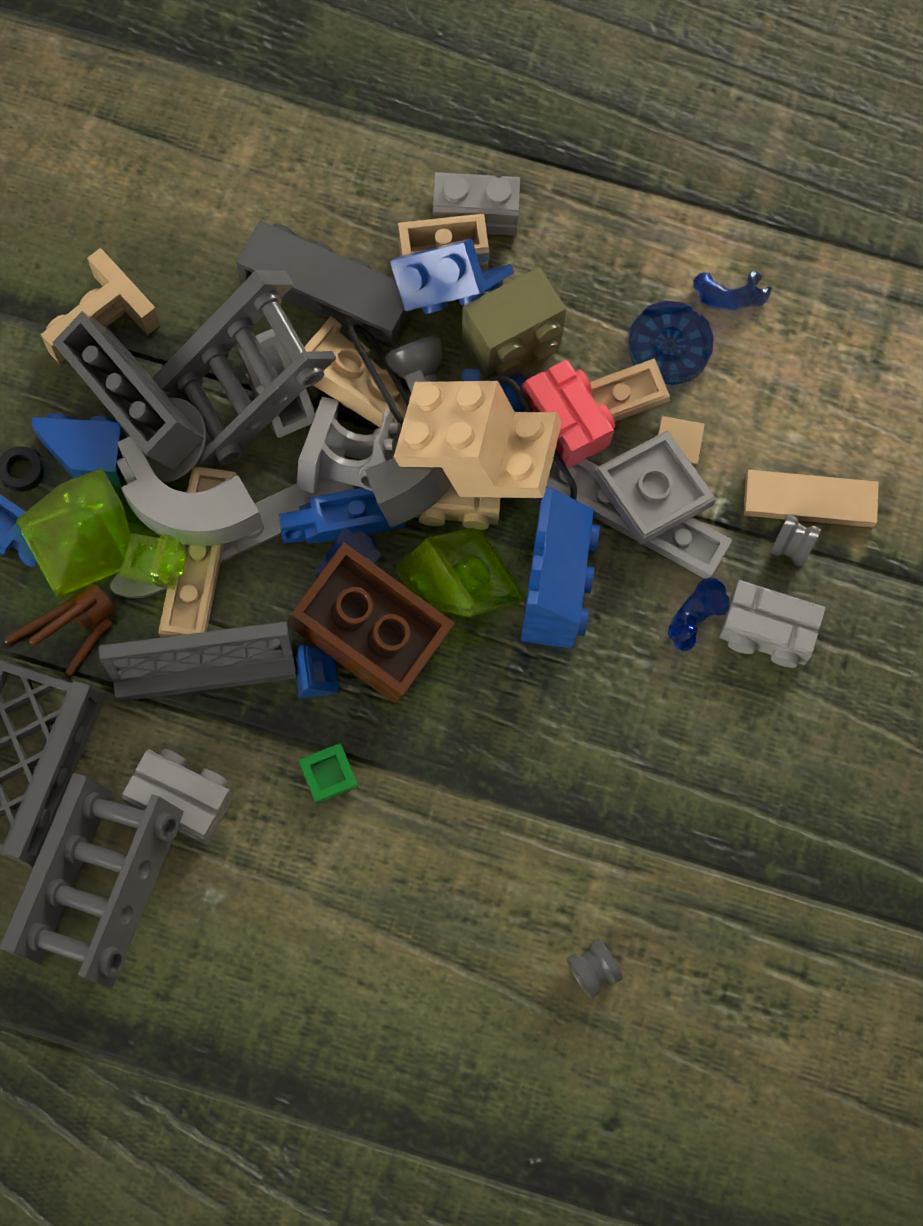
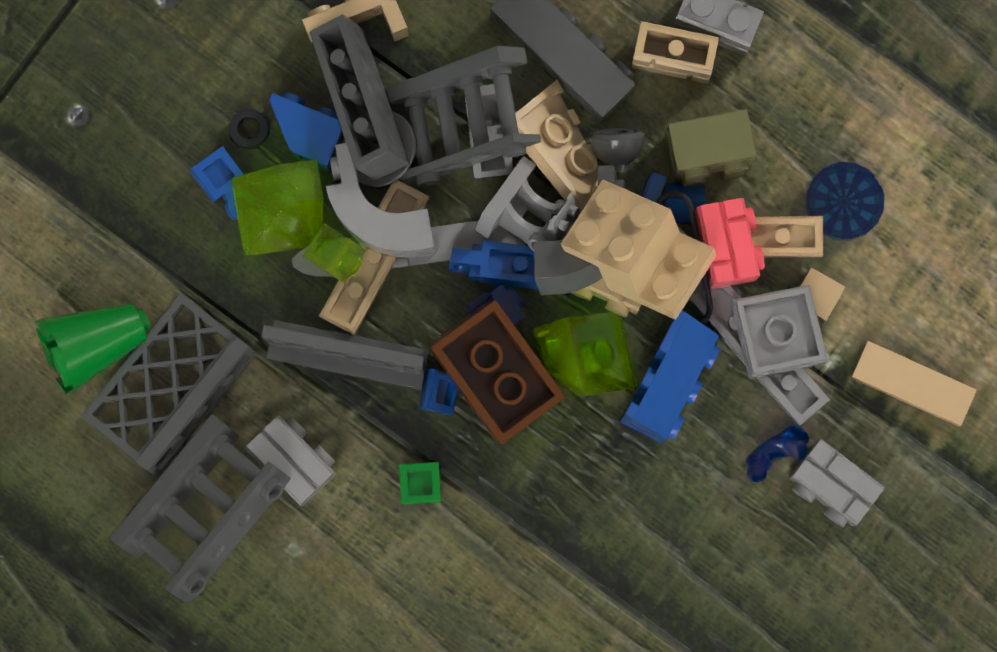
camera: 25 degrees right, 10 degrees up
reddish brown plant [4,583,116,677] -> none
black piece [348,324,410,427] -> none
bracket [390,238,514,314] -> none
clear blue piece [693,271,773,310] -> none
dark grey wheel [770,514,821,568] -> none

